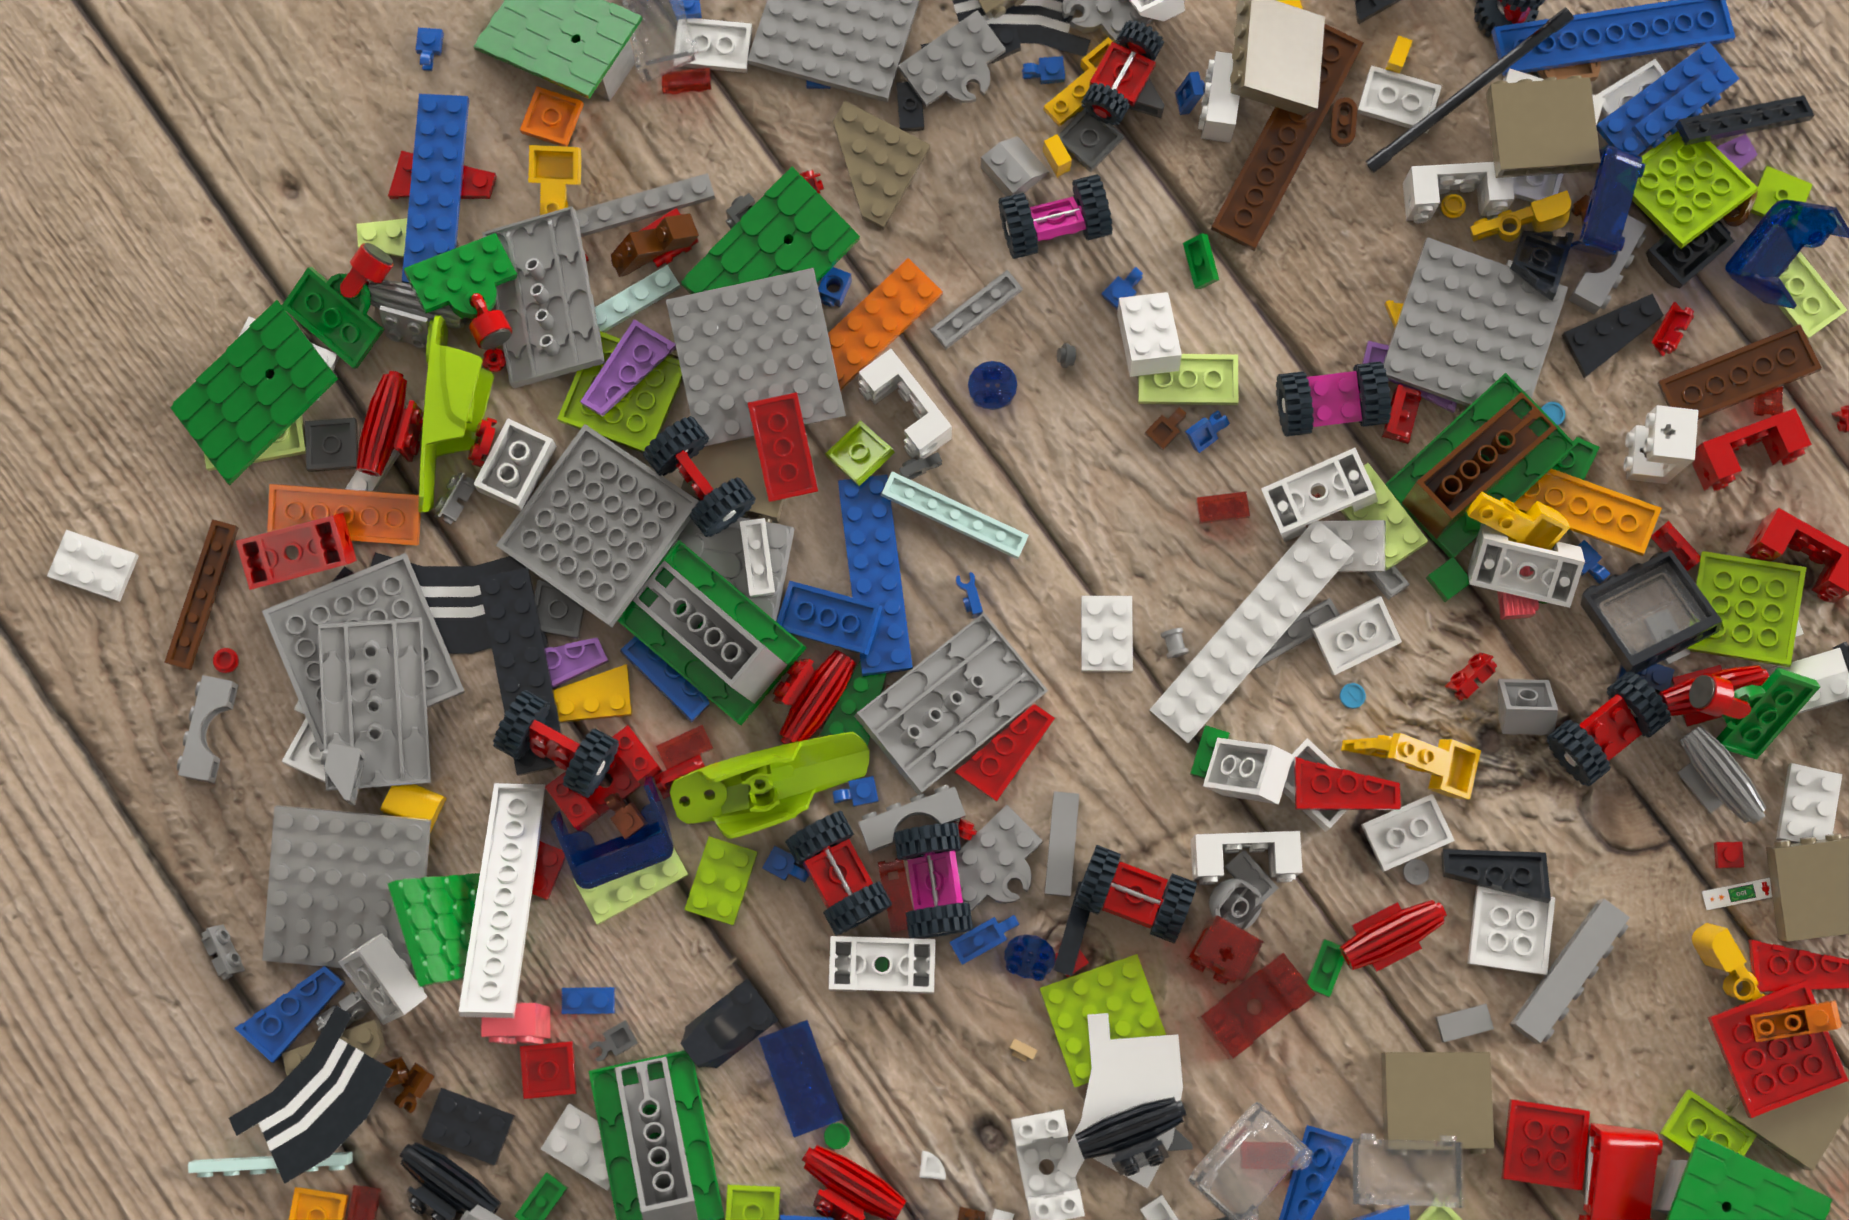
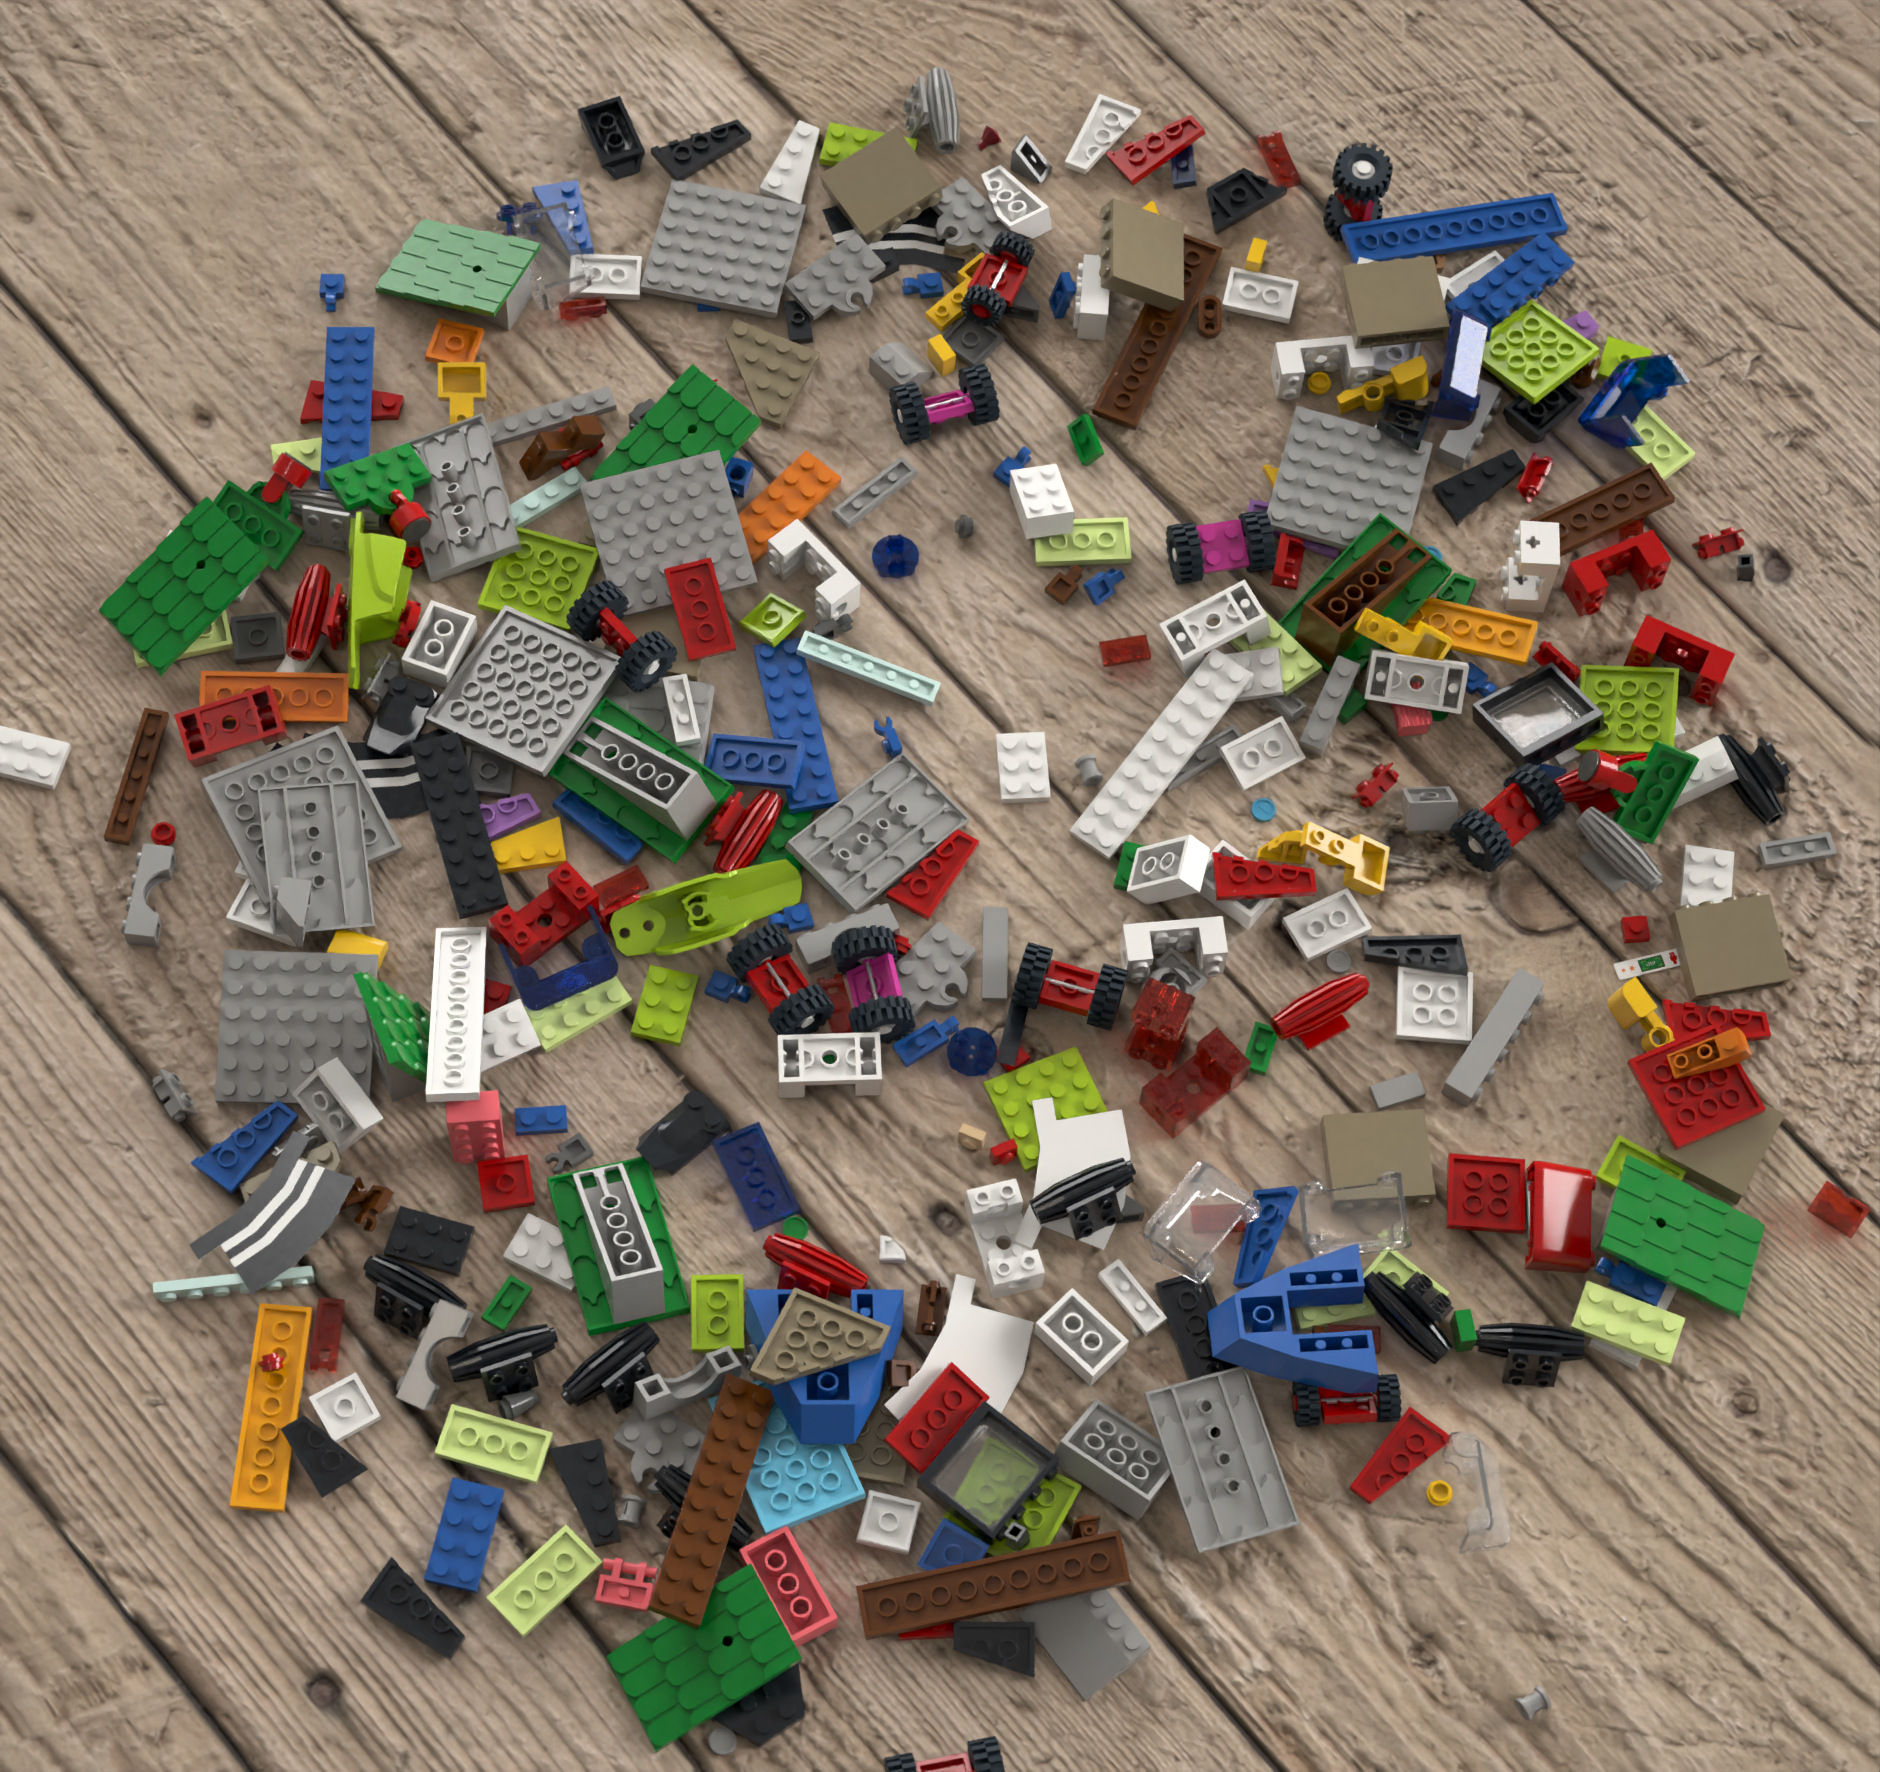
camera: 10 degrees left, 15 degrees down
black plate [493,690,619,798] -> none
medium lavender wing [580,319,676,417] -> none
copper plate [604,793,648,839] -> none
black piece [1365,7,1574,173] -> none
black plate [1675,95,1814,145] -> none
none -> black slope [363,676,439,758]
none -> white brick [481,999,541,1073]
none -> red plate [989,1138,1018,1166]
none -> light grey arch [1299,655,1360,758]

